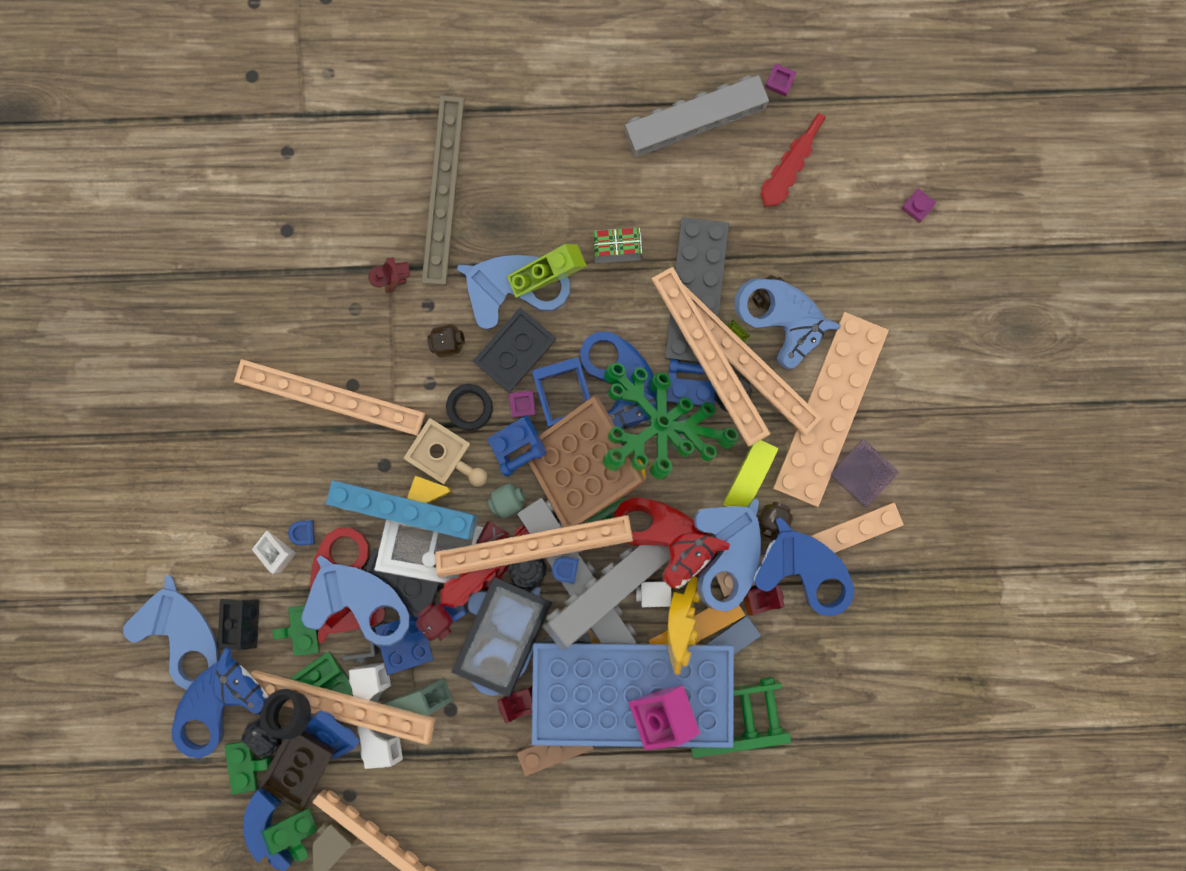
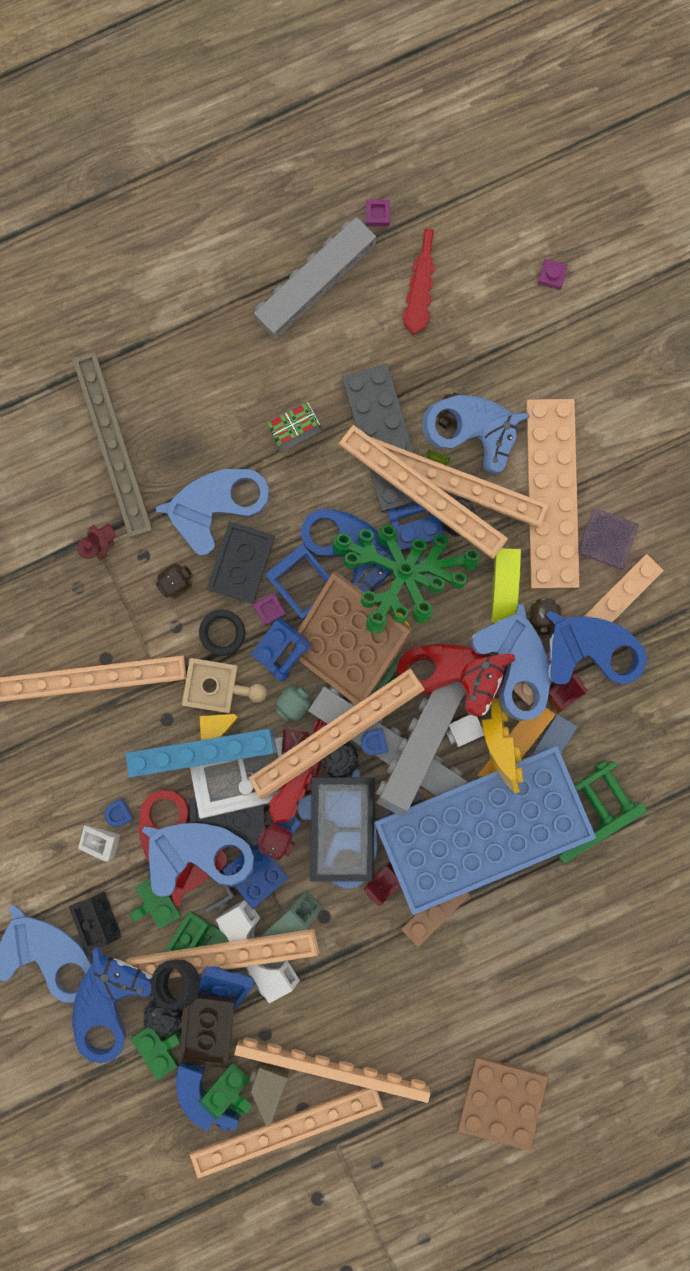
camera: 15 degrees left, 0 degrees up
lime slope [507,244,587,298] -> none
dark pink slope [629,685,700,750] -> none

